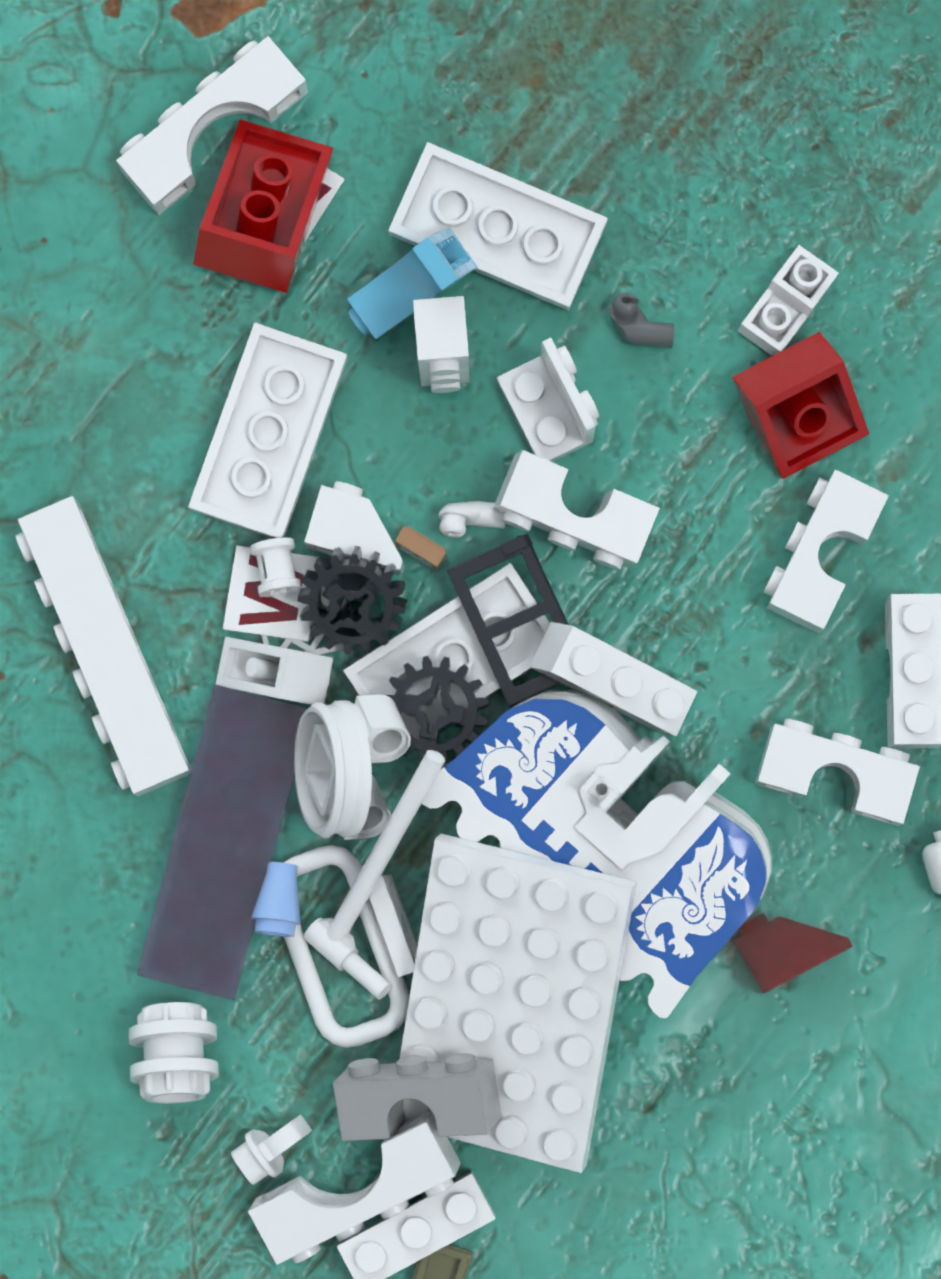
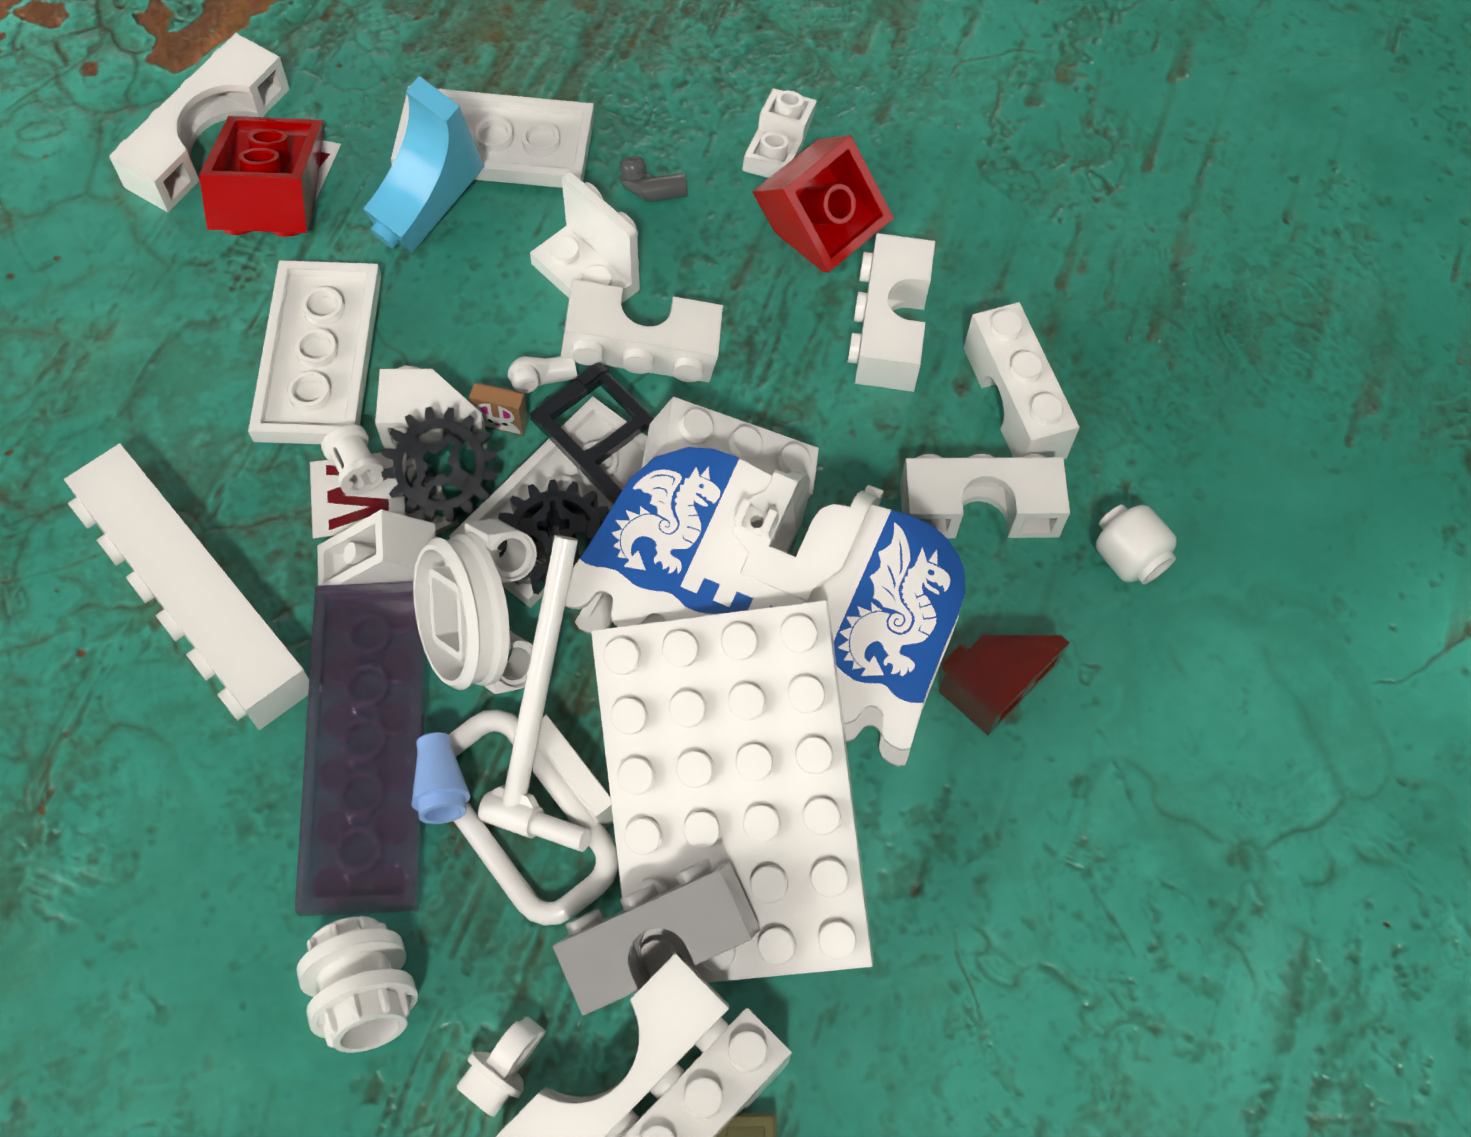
camera: 25 degrees left, 20 degrees down
white arch [413,296,470,393] -> none

